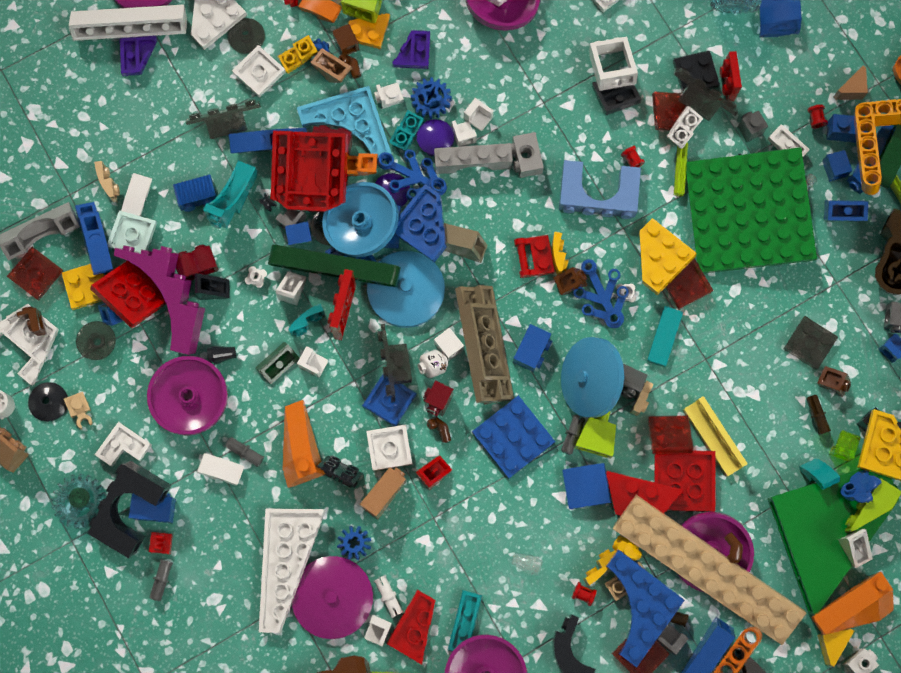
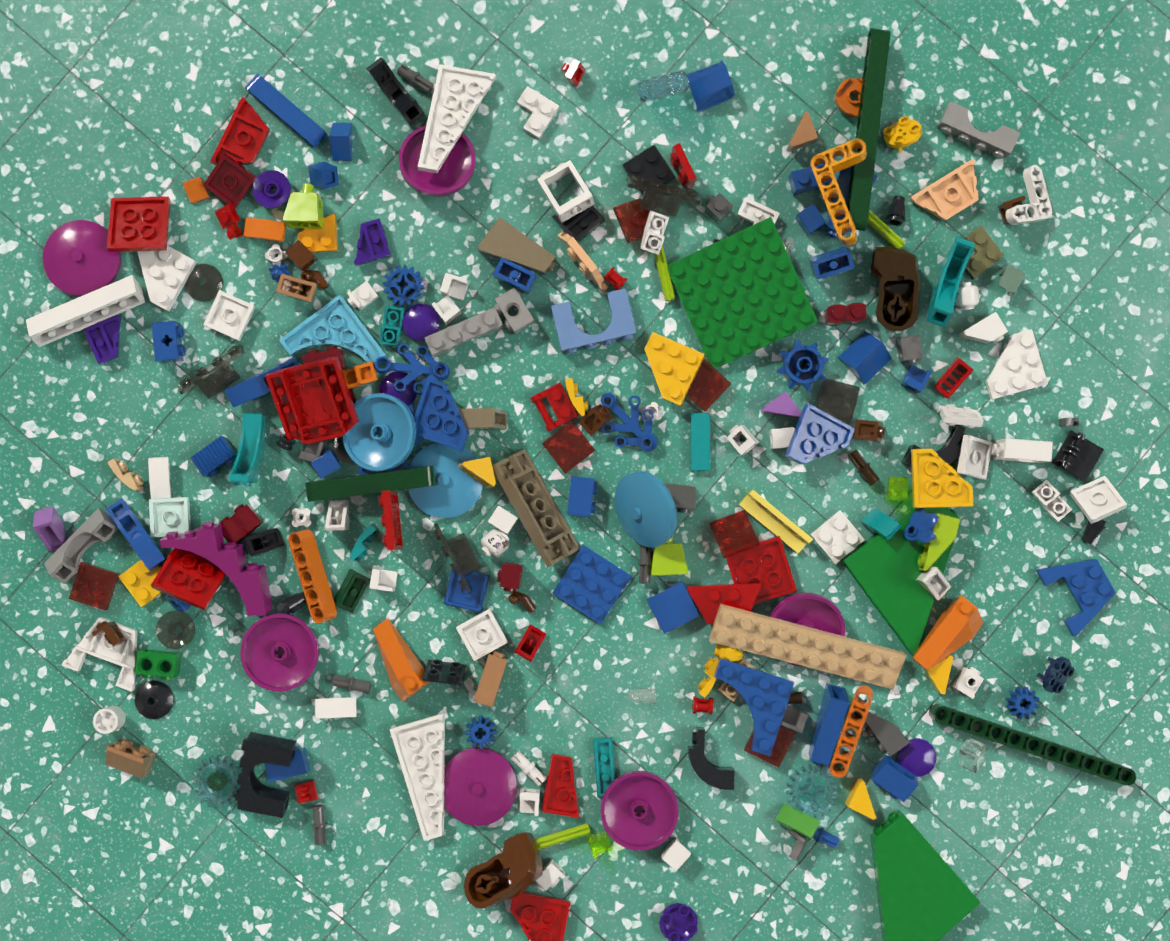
camera: 15 degrees left, 10 degrees up
tan plate [64,391,93,430] -> none
white plate [95,422,152,467] -> none
yellow slope [278,35,318,74] -> none
tan plate [630,380,653,416] -> none
reddish brown arm [724,532,743,563] -> none
red bush [807,104,828,129] -> none
none -> medium lavender slope [33,506,67,553]
none -> green brick [135,649,182,681]
none -> blue brick [152,321,186,363]
none -> white plate [265,244,288,266]
none -> orange beam [288,529,337,624]
none -> yellow slope [458,457,496,488]
none -> dark tan slope [477,217,557,275]
none -> blue brick [493,257,537,295]
none -> clear red plate [542,421,595,474]
none -> light nougat wing [557,231,608,293]
none -> white brick [727,425,759,455]
none -> medium lavender slope [761,391,801,418]
none -> white panel [769,427,795,450]
none -> blue brick [777,340,829,392]
none -> plate [785,403,855,464]
none -> white plate [810,510,865,564]
none -> dark red brick [823,303,867,326]
none -> blue slope [838,331,892,385]

